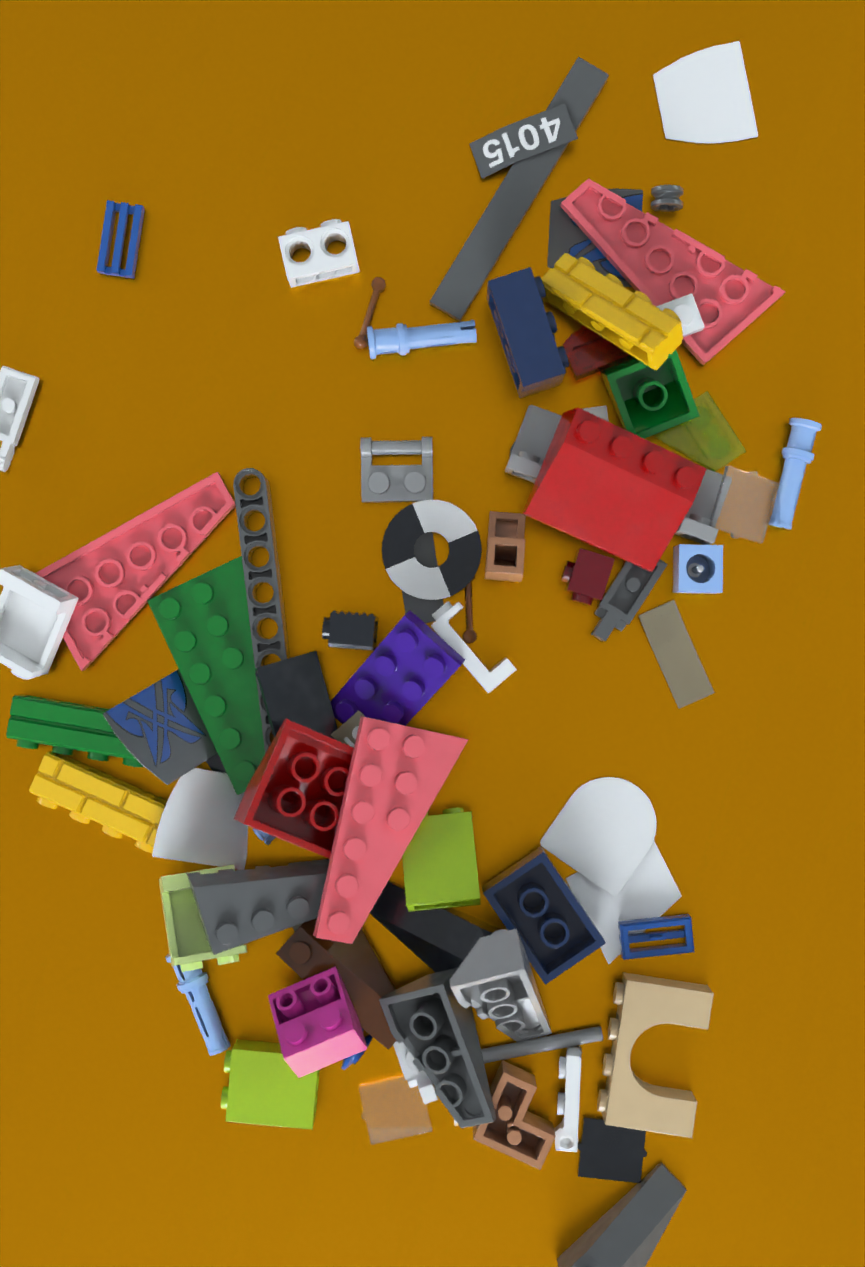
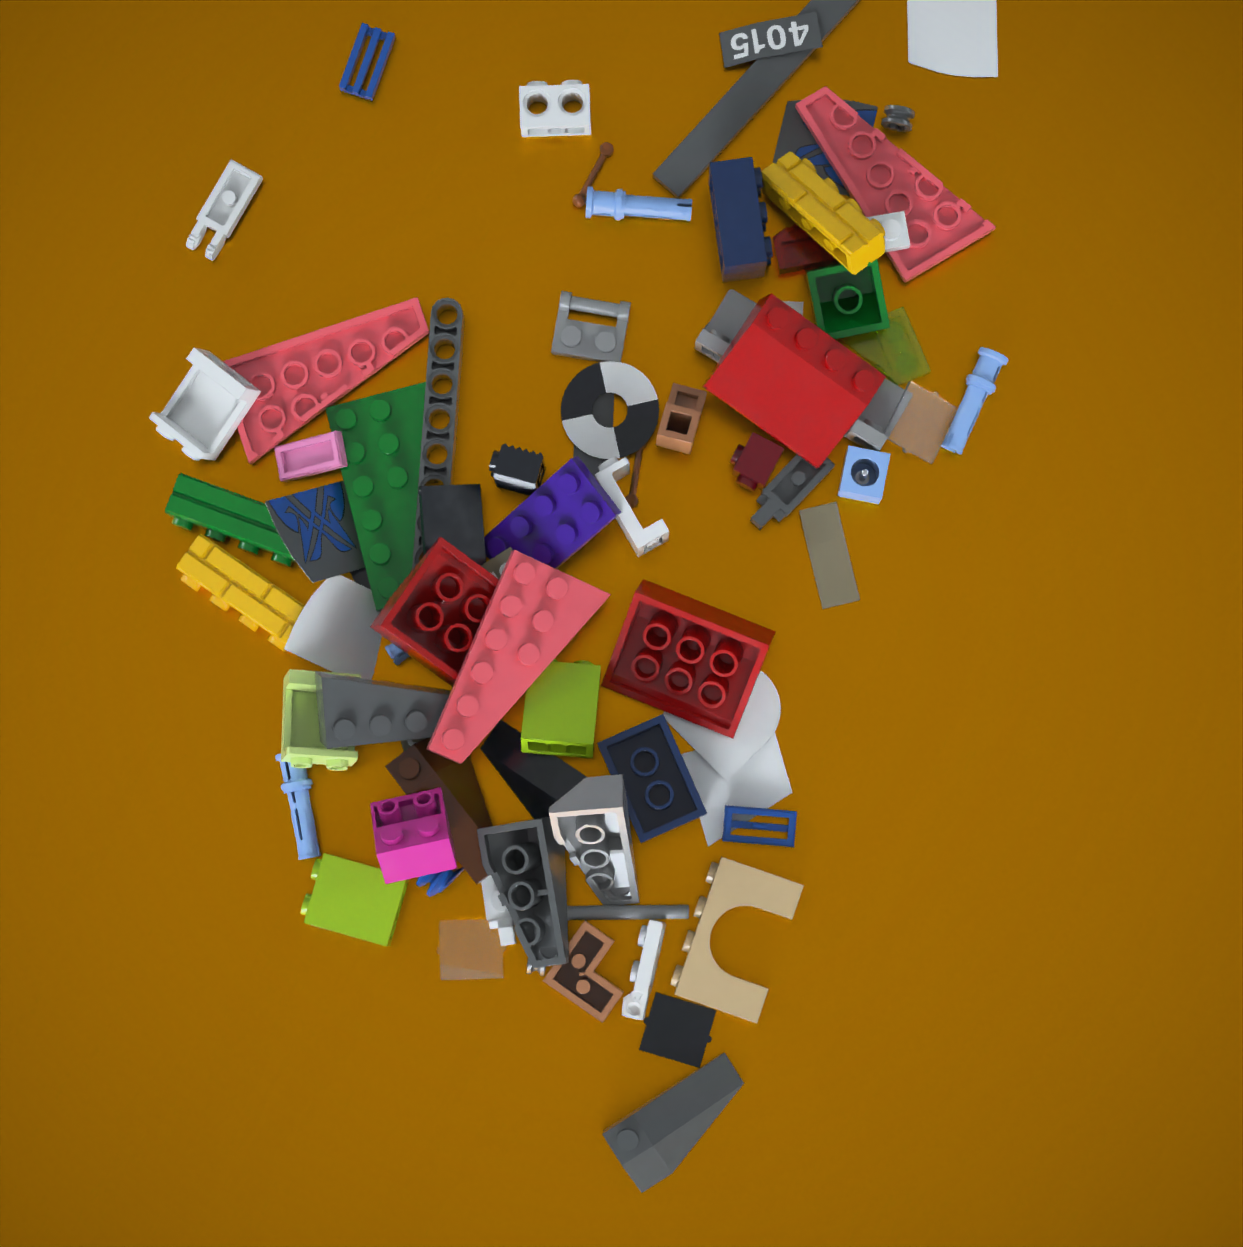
camera: 20 degrees right, 5 degrees down
none -> bright pink tile [274,431,348,482]
none -> red slope [601,579,776,739]

